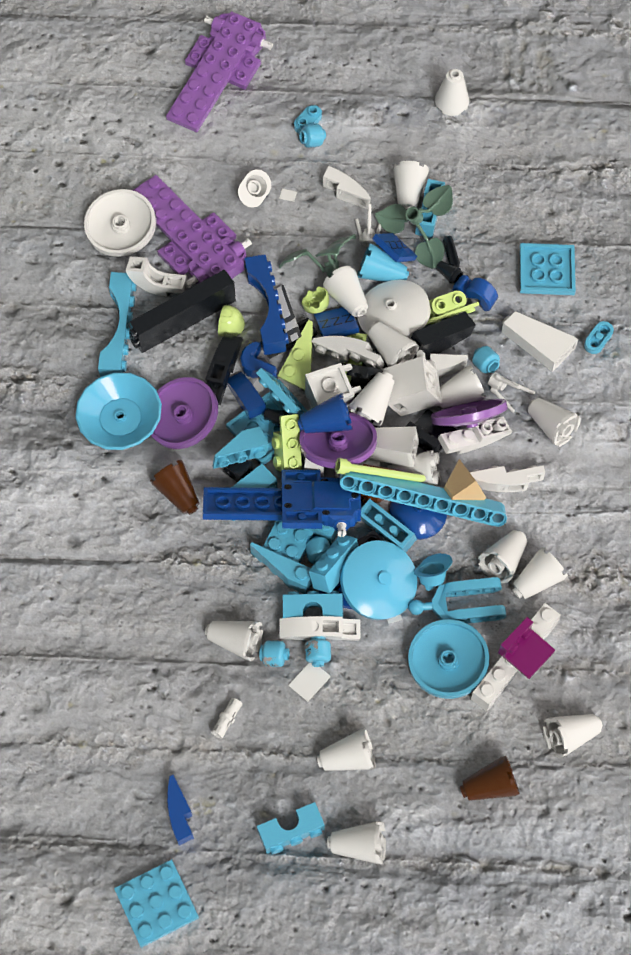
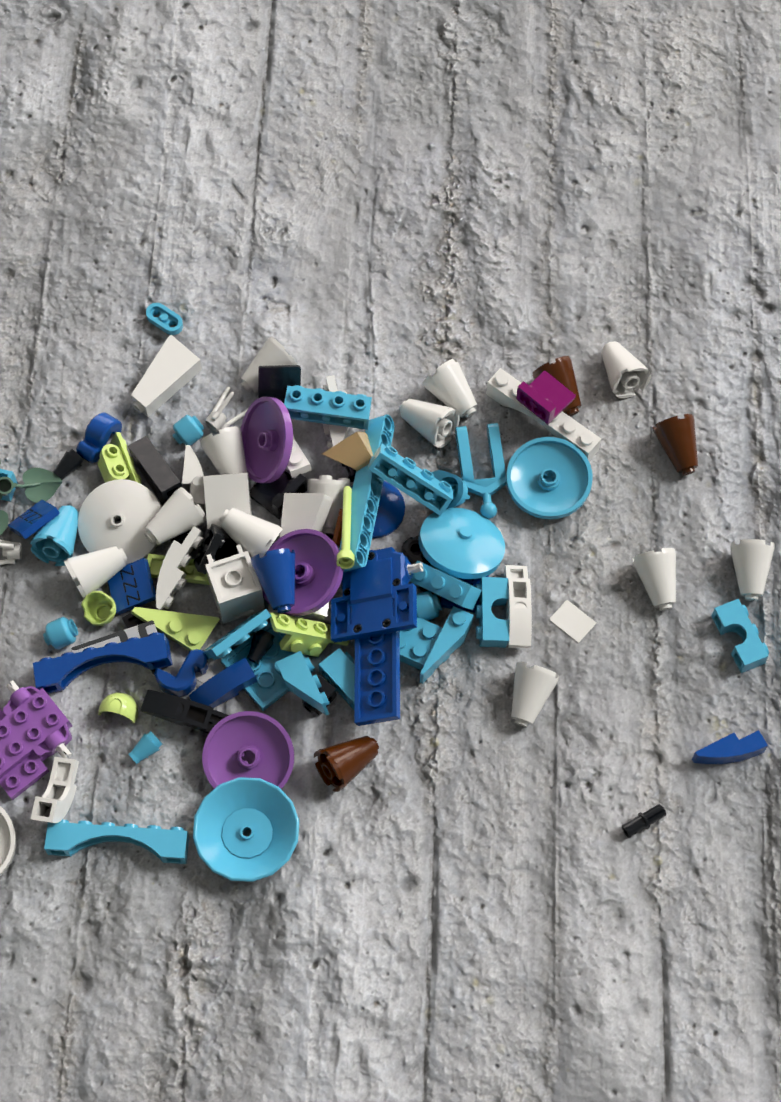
camera: 90 degrees left, 0 degrees up
black brick [129,269,236,353] -> none
white pin [211,698,243,739] -> none
medium azure head [259,640,290,667] -> none
sand green plant [279,234,356,279] -> none
medium azure head [305,636,331,667] -> none
medium azure brick [361,499,417,552] -> none
black axle [443,235,460,267] -> none
medium azure plate [520,243,576,295] -> none
none -> medium azure head [43,617,78,650]
none -> medium azure cone [128,731,163,764]
none -> black bracket [258,365,301,403]
none -> medium azure brick [284,385,372,430]
none -> medium azure brick [368,444,453,516]
none -> reddish brown cone [532,356,581,417]
none -> black axle [622,804,666,838]

